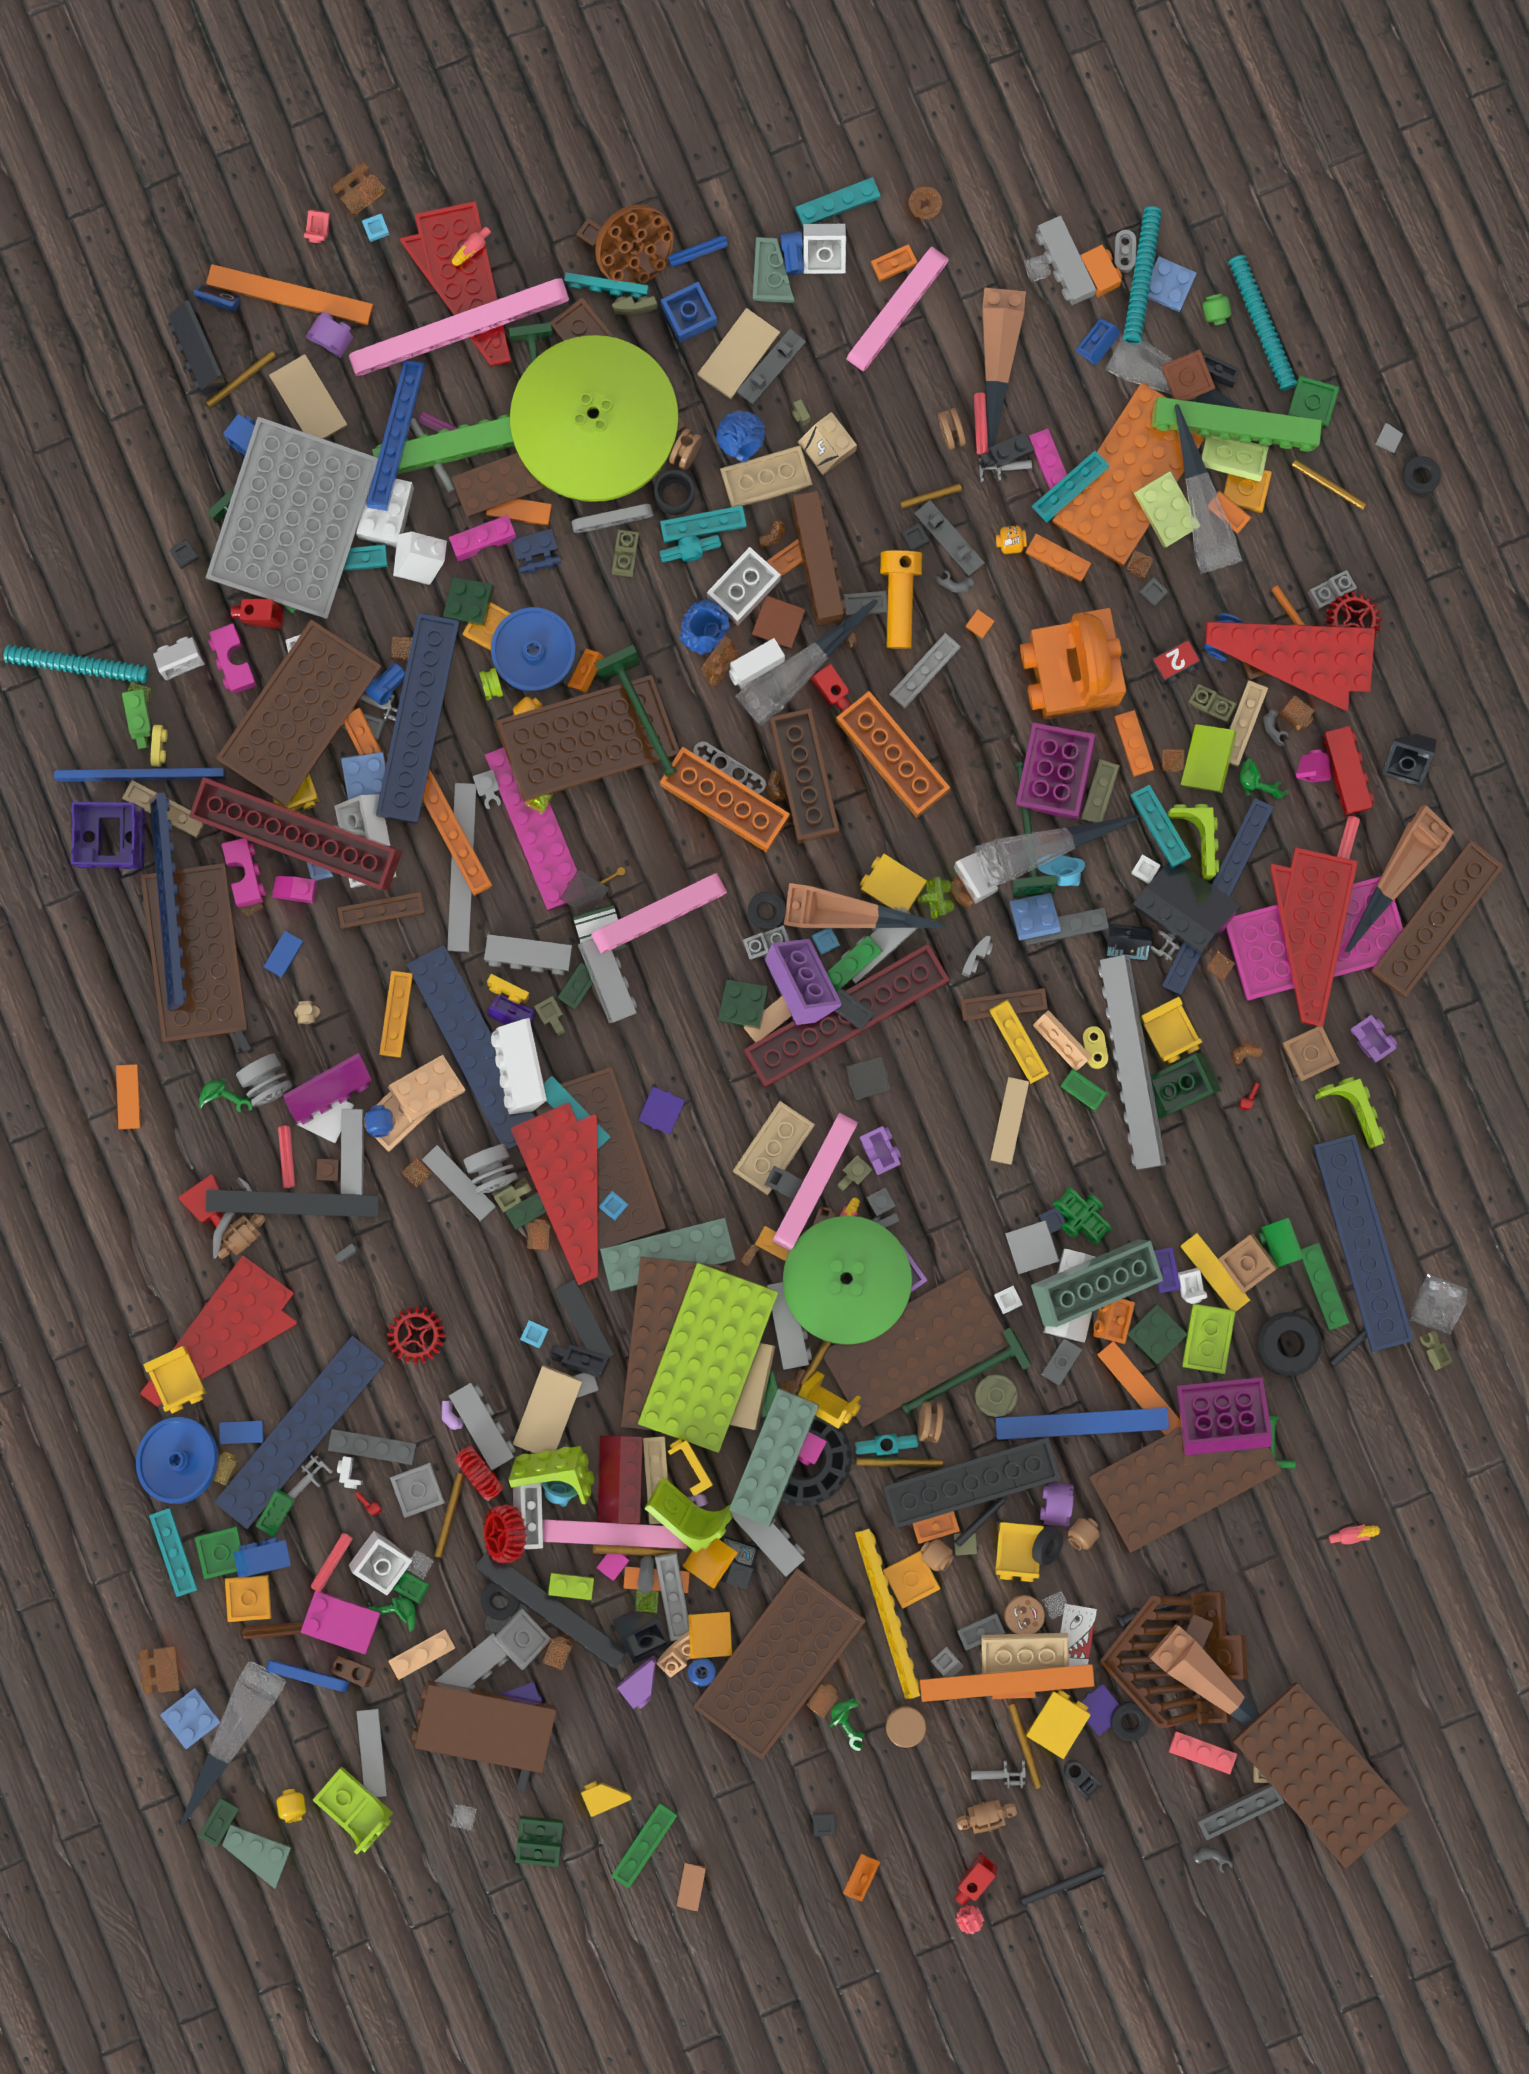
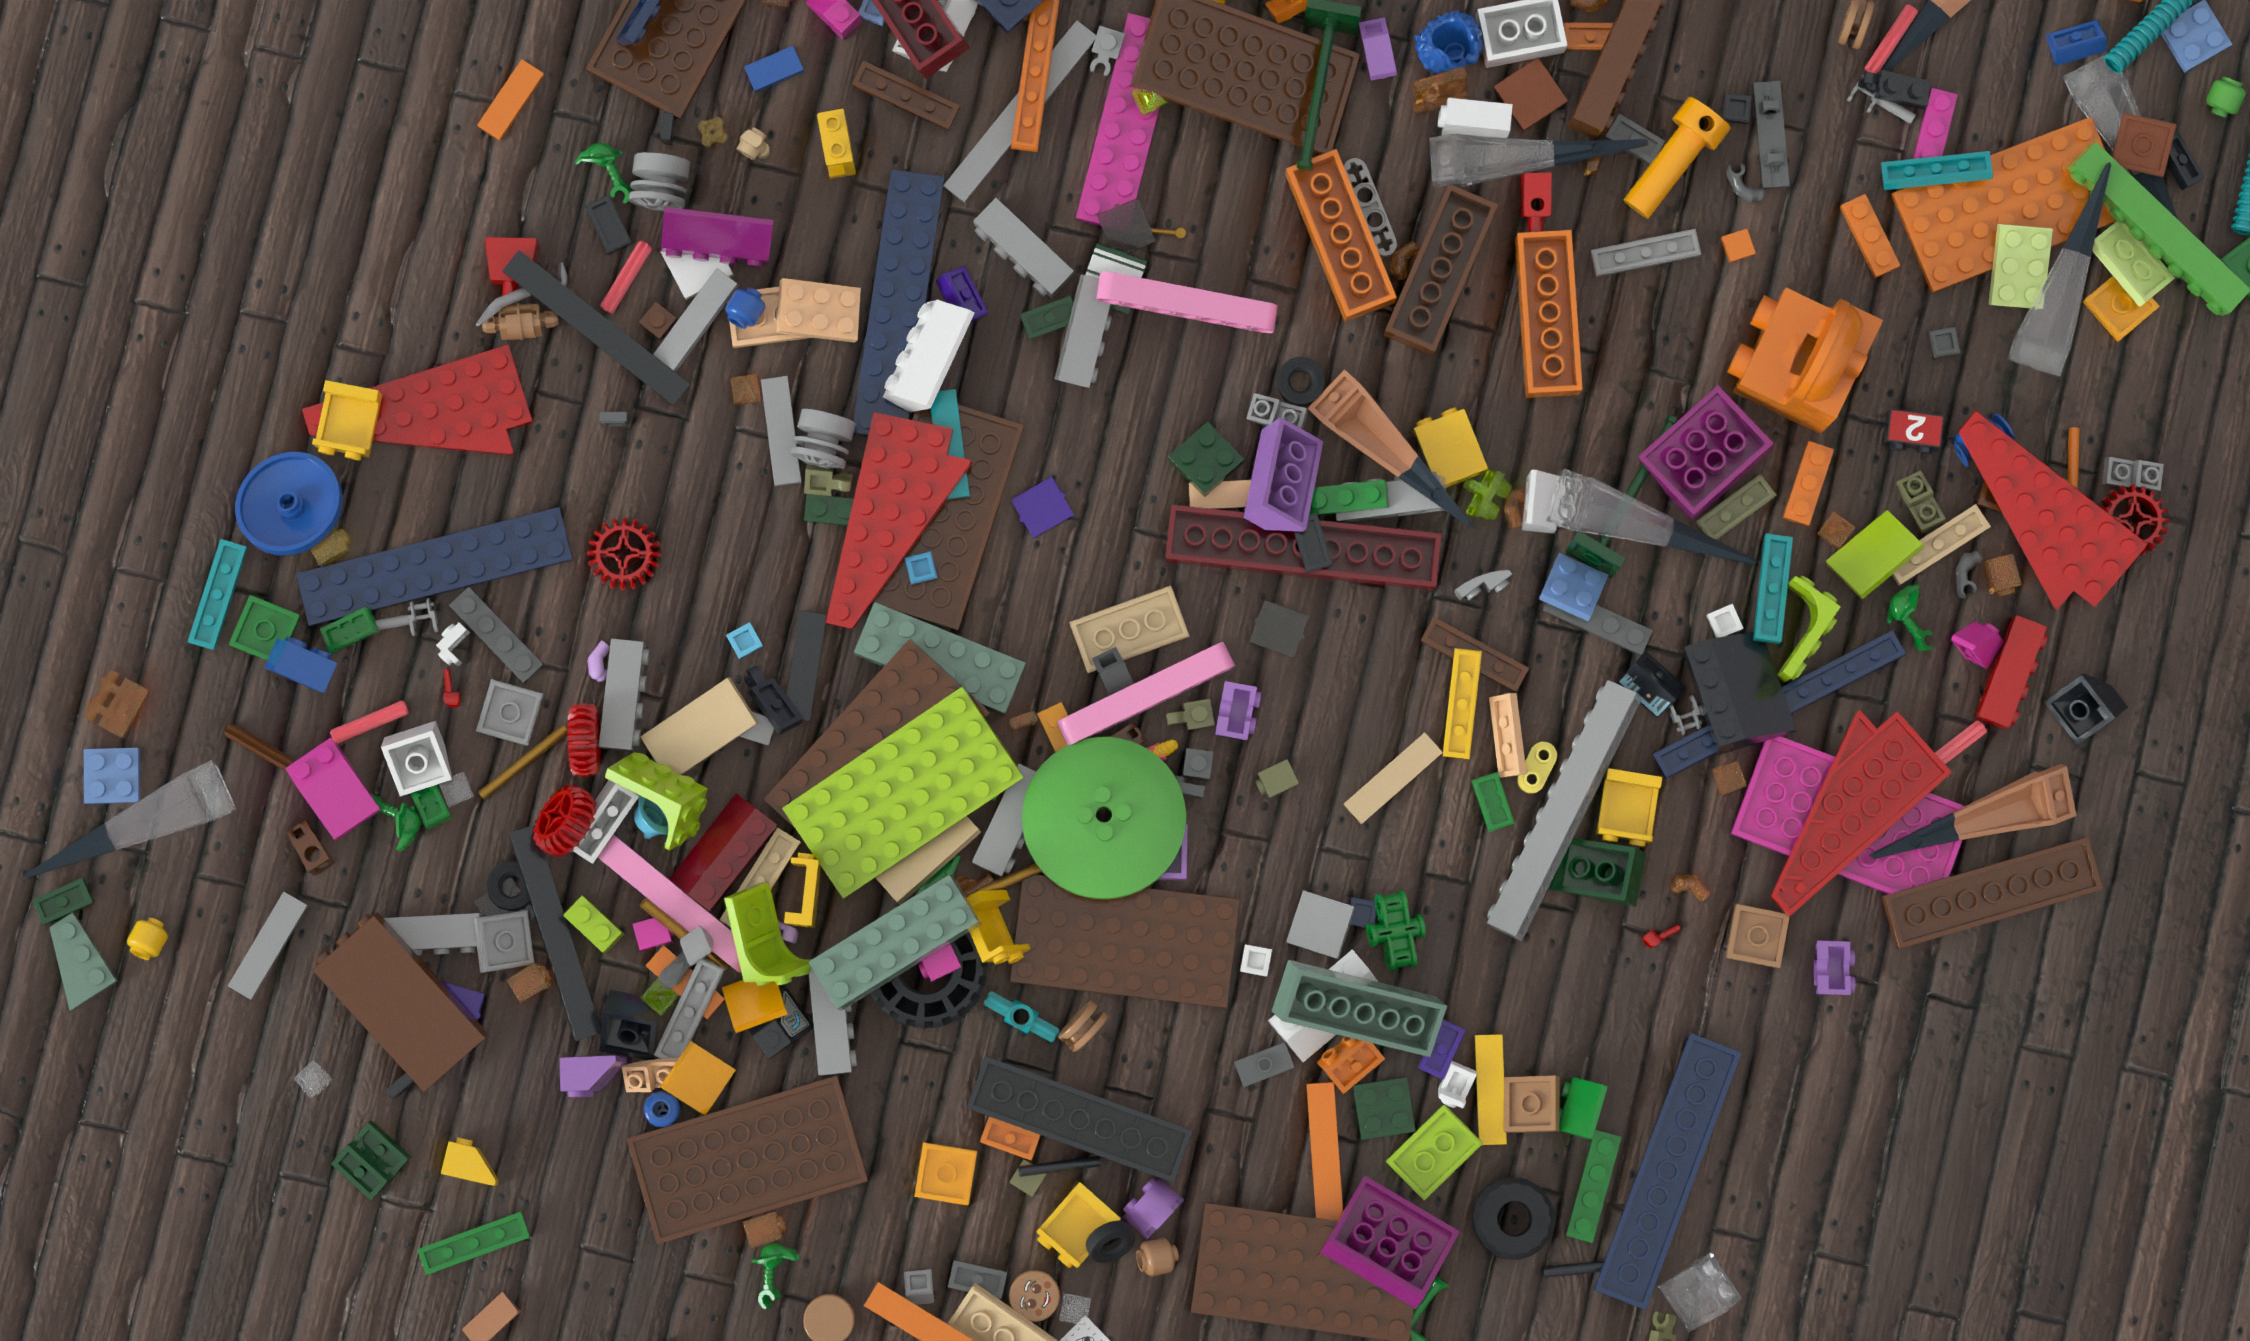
camera: 35 degrees right, 0 degrees up
blue tile [219,1421,264,1444] -> none
light orange tile [225,1575,272,1622] -> none
blue beam [266,1660,350,1692] -> none
lime bracket [313,1767,393,1854] -> none
light orange plate [379,971,413,1058] -> none
light nougat plate [388,1629,456,1680] -> none
yellow plate [487,974,529,1004] -> none
clear orange brick [527,1219,551,1251] -> none
olive plate [534,996,565,1036] -> none
dark azure tile [812,928,840,955] -> none
yellow plate [855,1529,920,1699] -> none
pearl gold bar [857,1457,943,1468] -> none
pearl gold bar [900,483,962,509] -> none
dark green tile [901,1326,1032,1415] -> none
medium nougat head [921,1539,954,1571] -> none
olive tile [975,1374,1018,1417] -> none
light orange head [996,525,1026,554] -> none
blue tile [996,1408,1169,1440] -> none
medium azure piece [1036,854,1085,886] -> none
clear orange tile [1125,550,1154,579] -> none
orange tile [1206,490,1251,534] -> none
pearl gold bar [1292,459,1367,510] -> none
lime bracket [1315,1077,1385,1149] -> none
none -> black tile [585,194,632,255]
none -> light grey slope [680,926,713,966]
none -> clear yellow plate [698,117,727,147]
none -> yellow panel [817,109,856,179]
none -> olive brick [1255,759,1299,799]
none -> medium lavender slope [1359,17,1397,80]

